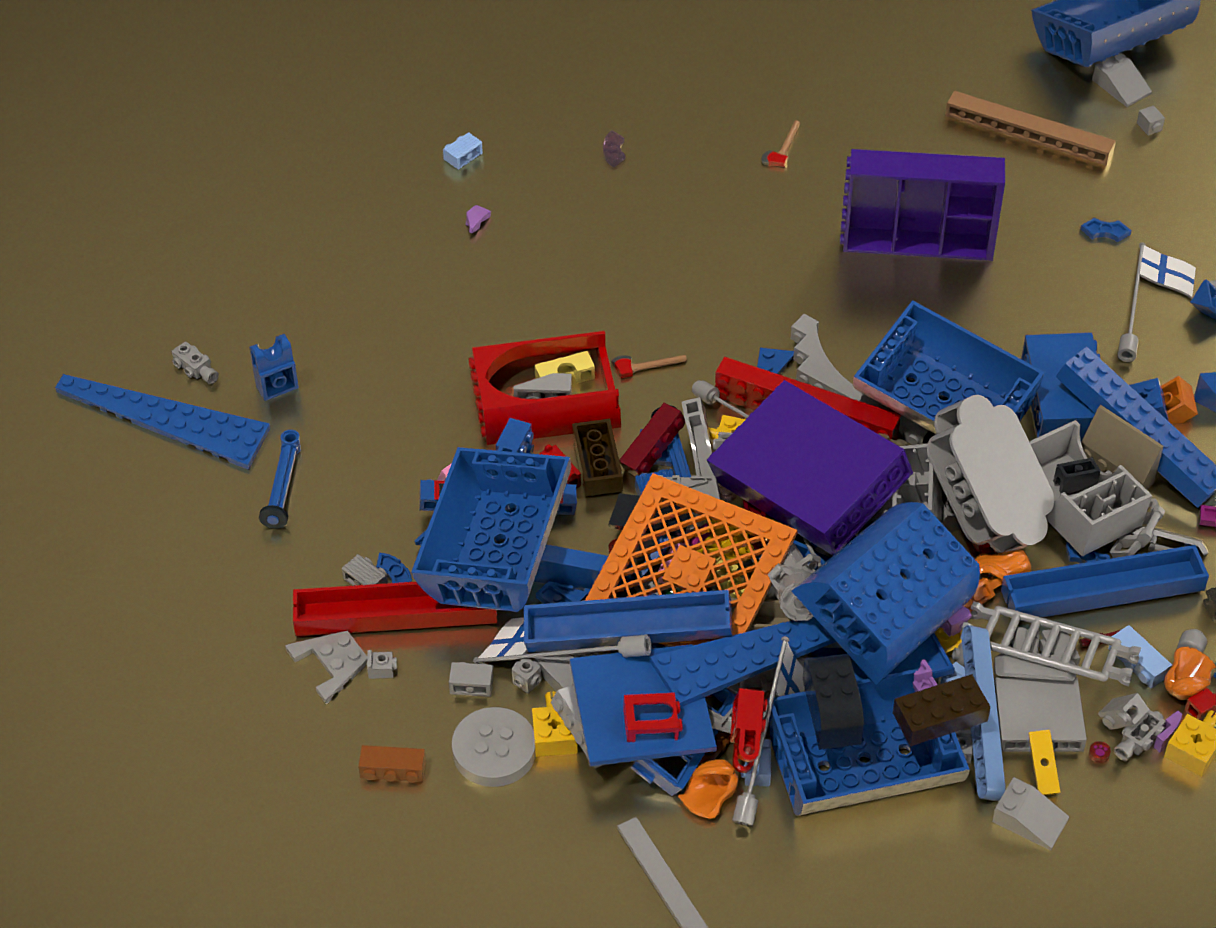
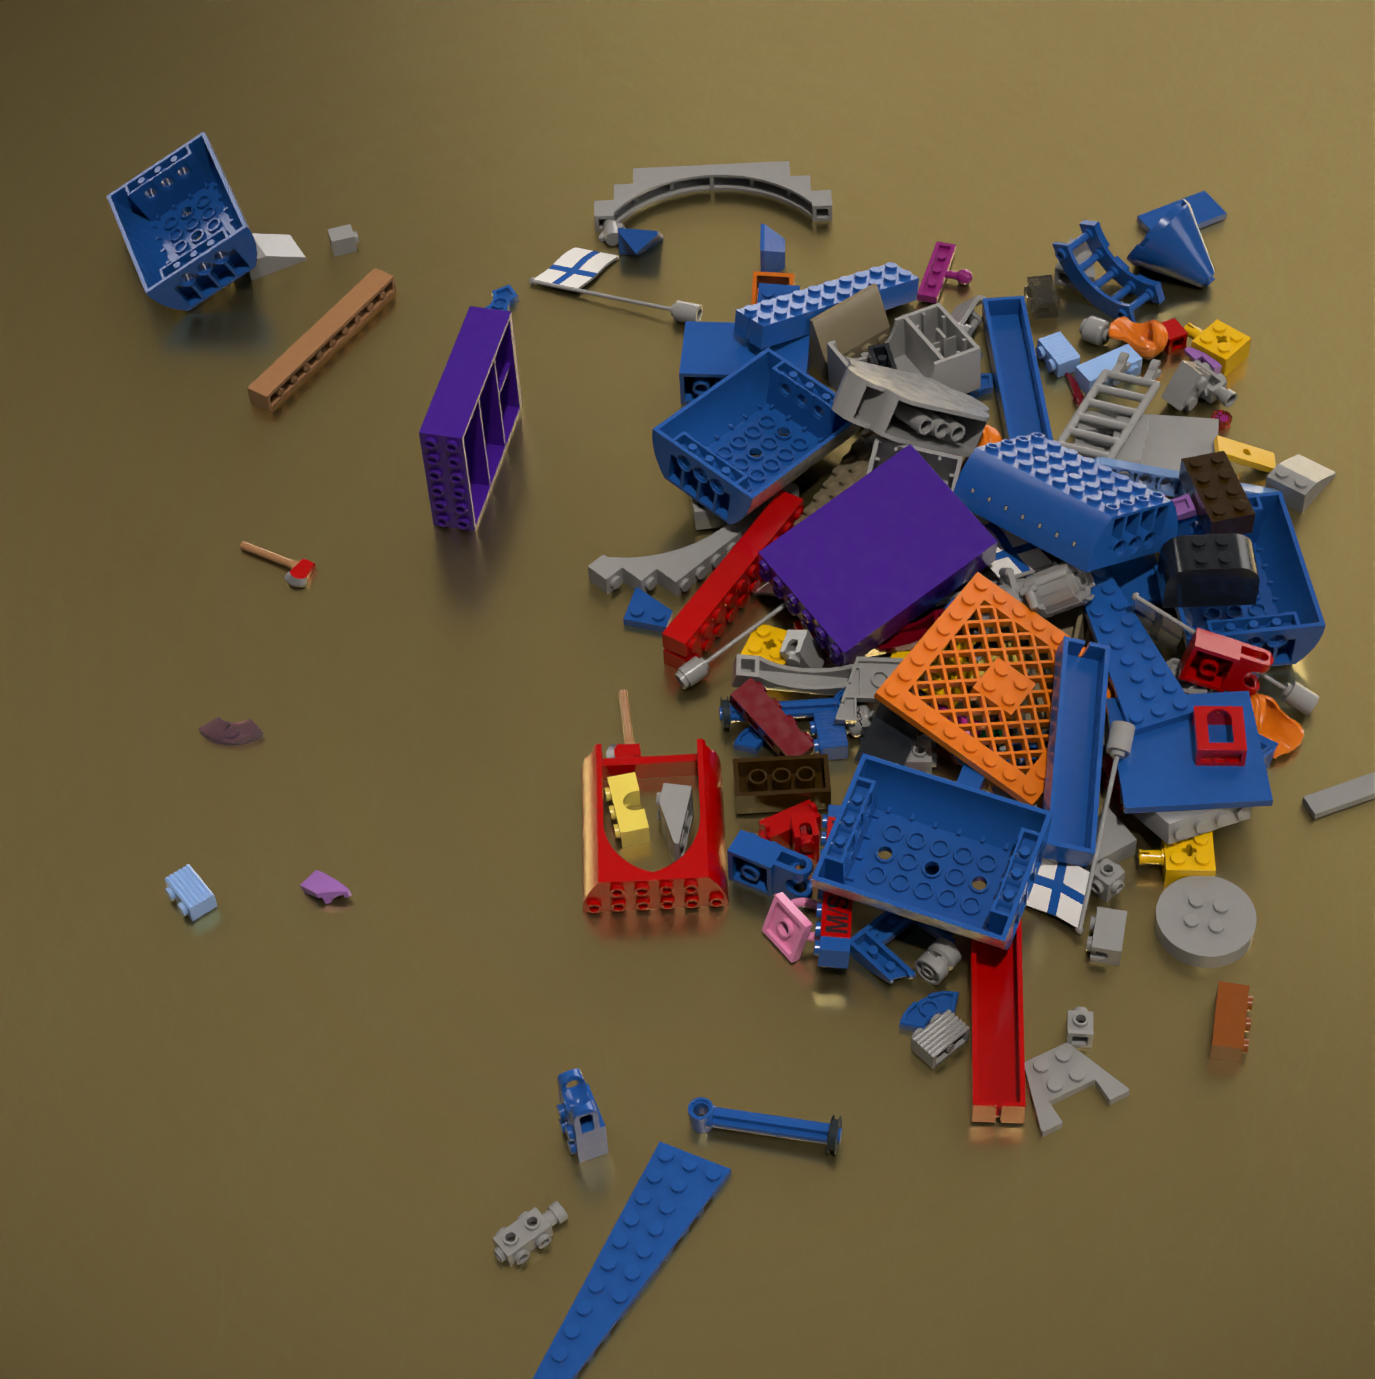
camera: 80 degrees left, 0 degrees up
none -> light blue brick [1036,331,1080,378]

